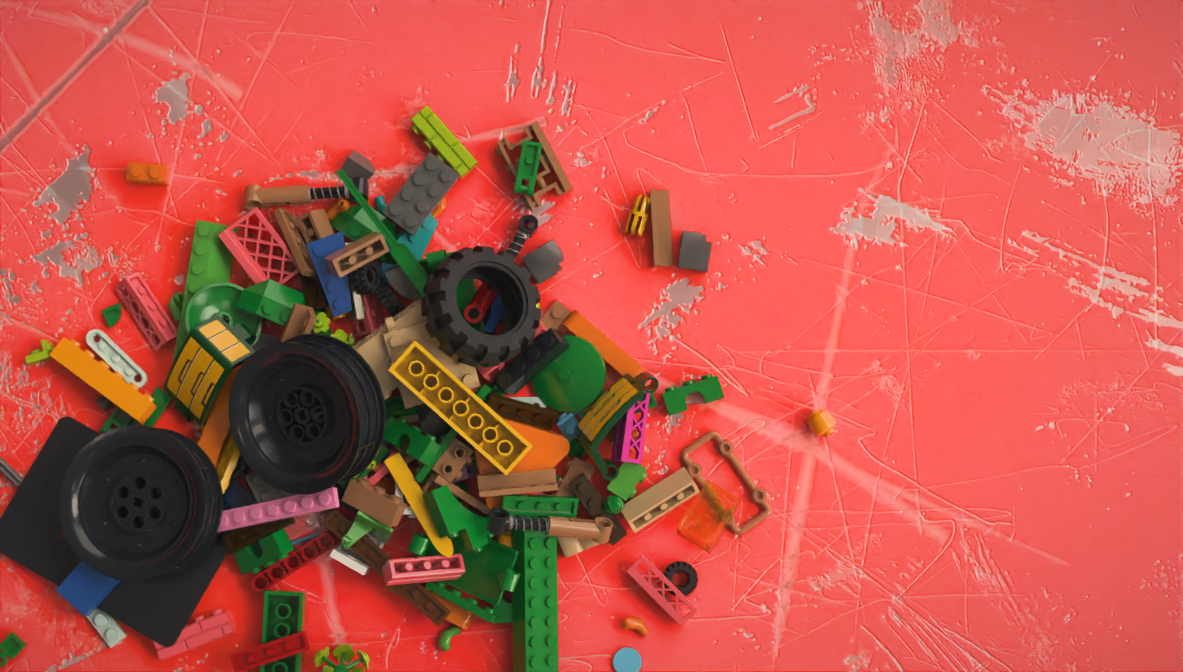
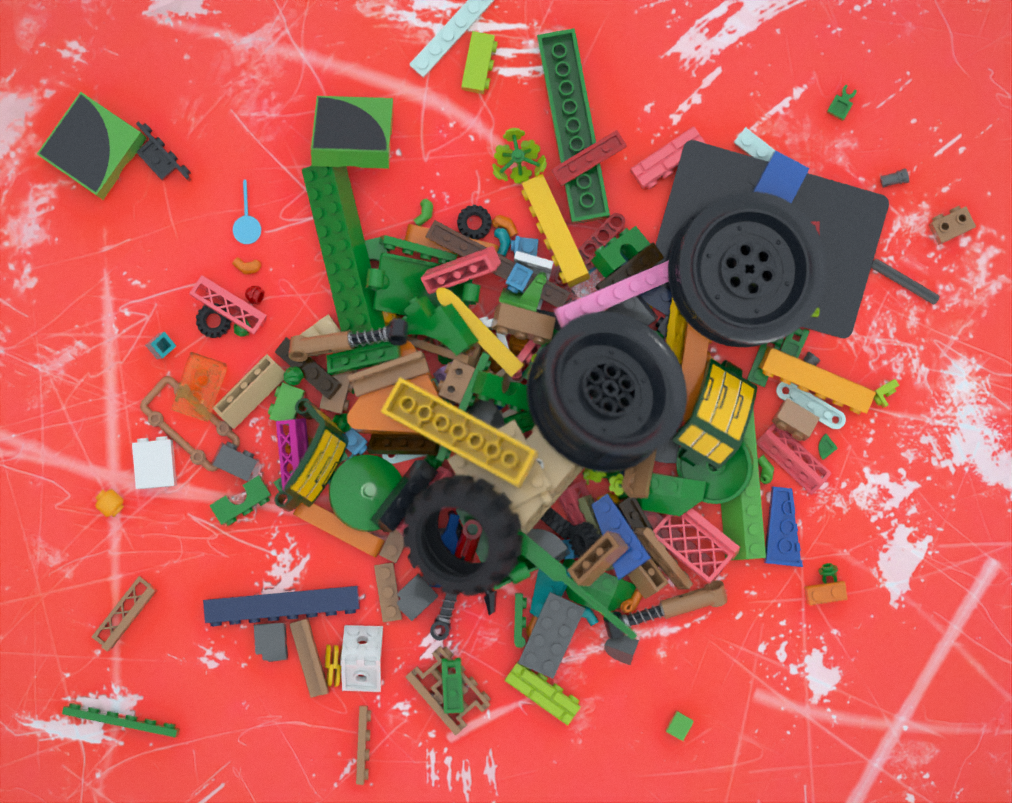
camera: 170 degrees right, 0 degrees up
none -> green plate [62,703,180,738]
none -> medium nougat fence [92,576,158,652]
none -> white brick [132,436,177,489]
none -> teal brick [145,331,176,360]
none -> dark blue brick [203,586,360,627]
none -> dark grey brick [211,441,257,481]
none -> green plate [234,318,252,337]
none -> red plate [245,286,265,305]
none -> white bracket [341,625,383,692]
none -> medium nougat plate [356,705,371,785]
none -> medium nougat plate [374,562,402,623]
none -> black tyre [457,205,492,240]
none -> black bar [484,590,497,616]
none -> orange arm [492,215,518,238]
none -> teal arm [494,228,511,257]
none -> dark azure bracket [505,262,533,294]
none -> dark azure bracket [510,236,538,257]
none -> green plate [514,593,527,648]
none -> yellow brick [521,174,590,288]
none -> bright green panel [665,710,694,741]
none -> blue wing [764,486,803,567]
none -> medium nougat brick [771,398,820,441]
none -> green plate [818,563,838,584]

